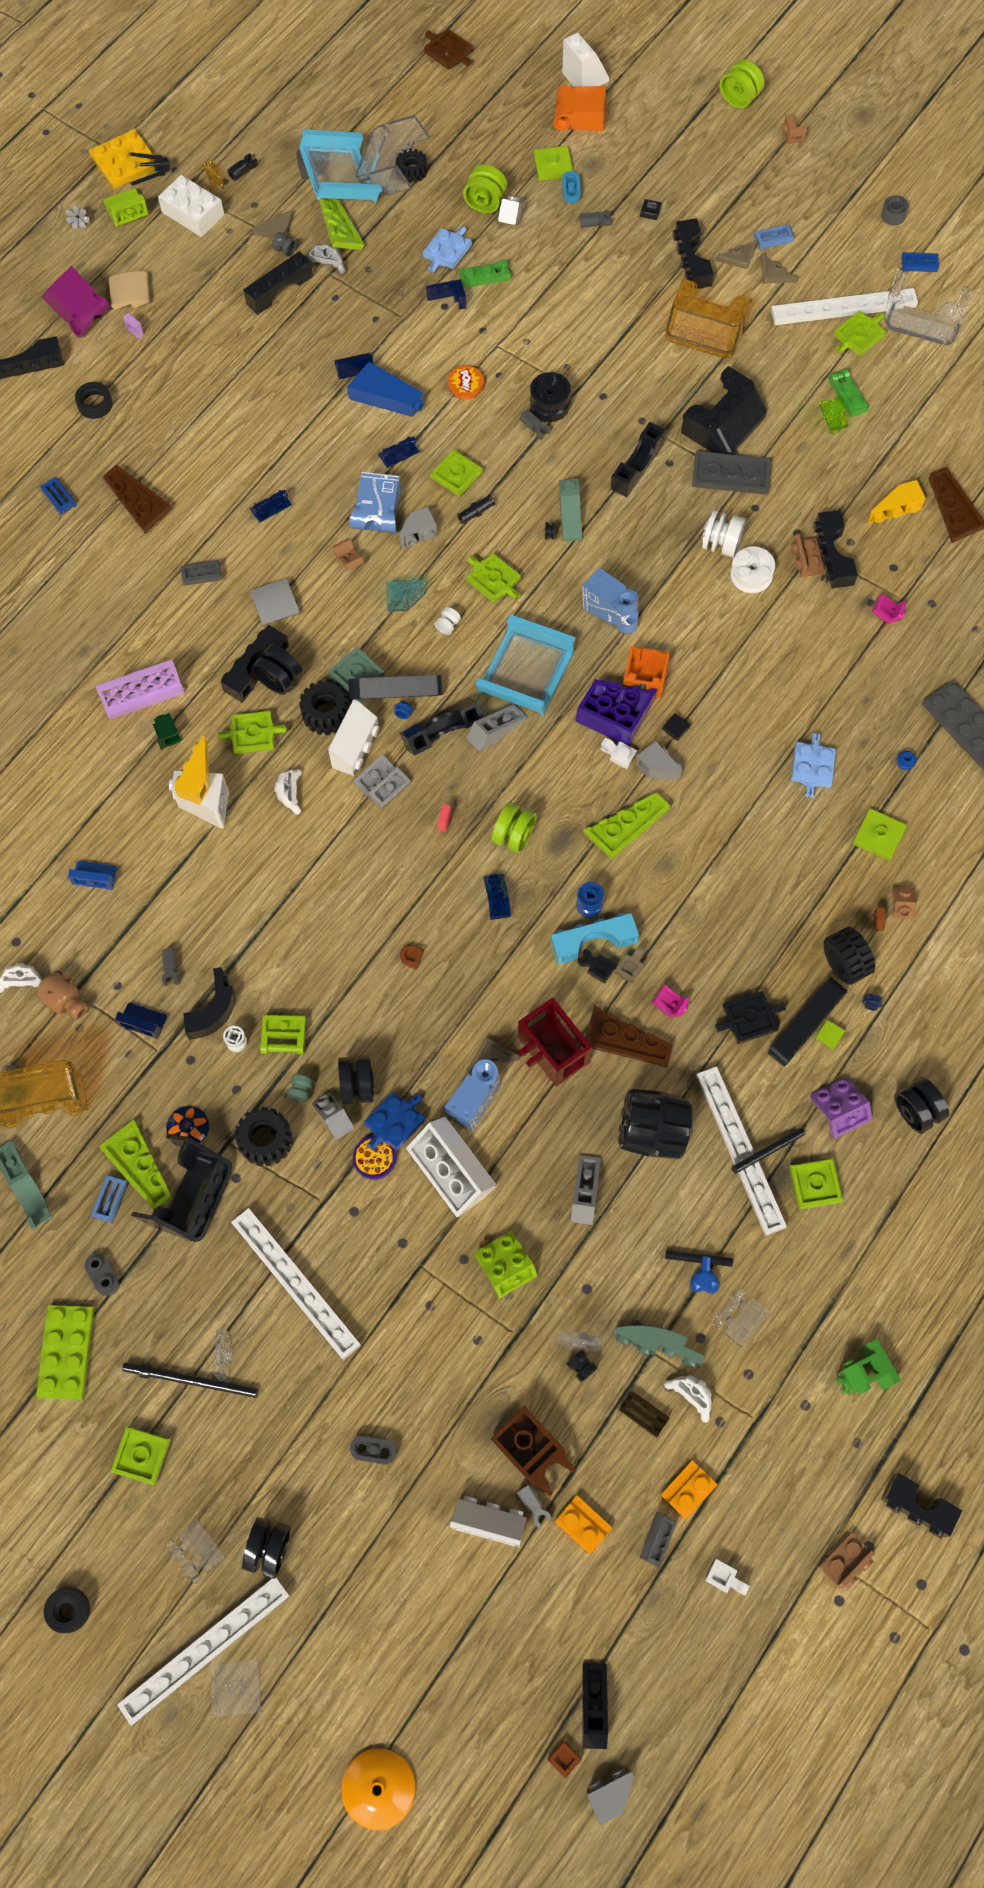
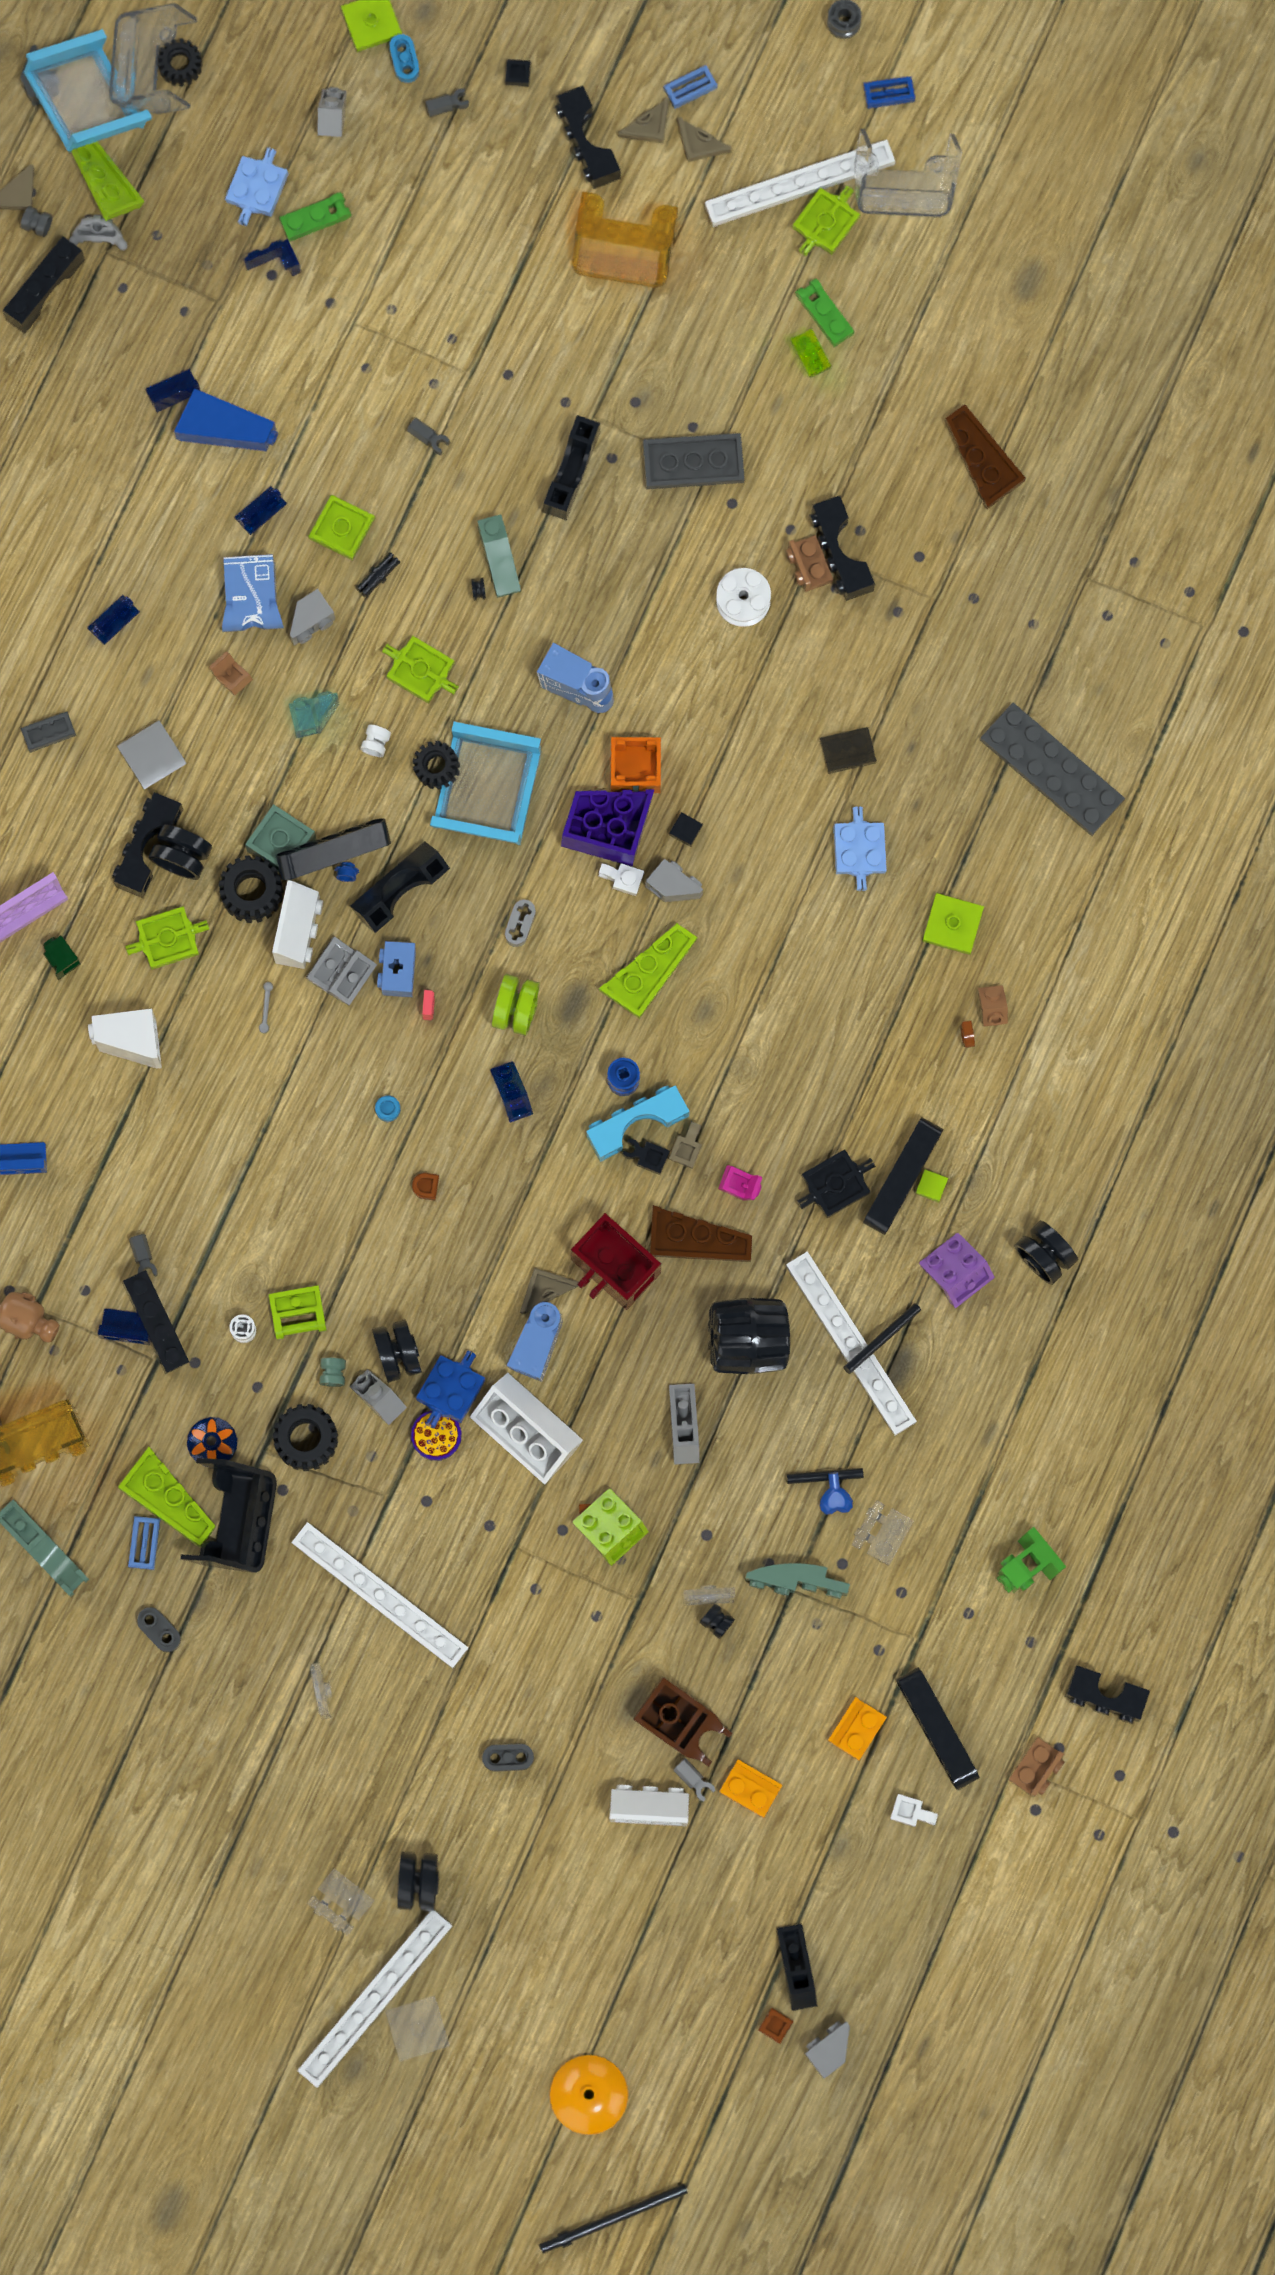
camera: 15 degrees left, 10 degrees up
lime plate [36,1305,94,1400] -> none
black tyre [44,1587,90,1633] -> none
lime plate [110,1426,171,1486] -> none
black bar [122,1362,258,1398] -> none
yellow slope [174,736,209,805] -> none
black arch [183,967,235,1040] -> none
white piece [274,769,302,815] -> none
tile [448,365,484,400] -> none
lime wheel [463,165,507,213] -> none
light grey slope [466,704,527,752] -> none
black wheel [530,372,571,422] -> none
dark brown tile [618,1391,670,1438] -> none
dark grey plate [639,1512,677,1568] -> none
white piece [664,1375,712,1423] -> none
black windscreen [681,366,767,455] -> none
white wheel [702,509,746,558] -> none
lime plate [789,1158,843,1210] -> none
black tyre [823,926,875,985] -> none
dark blue plate [862,994,883,1011] -> none
yellow slope [868,480,926,524] -> none
dark pink bracket [872,594,907,624] -> none
blue plate [896,751,917,770] -> none
none -> black arch [122,1270,189,1374]
none -> light grey hinge [259,982,273,1034]
none -> dark azure tile [375,1096,401,1122]
none -> medium blue brick [377,941,416,997]
none -> black tyre [412,741,460,789]
none -> light grey beam [505,900,536,947]
none -> clear smoke plate [820,727,877,774]
none -> black beam [896,1667,980,1791]

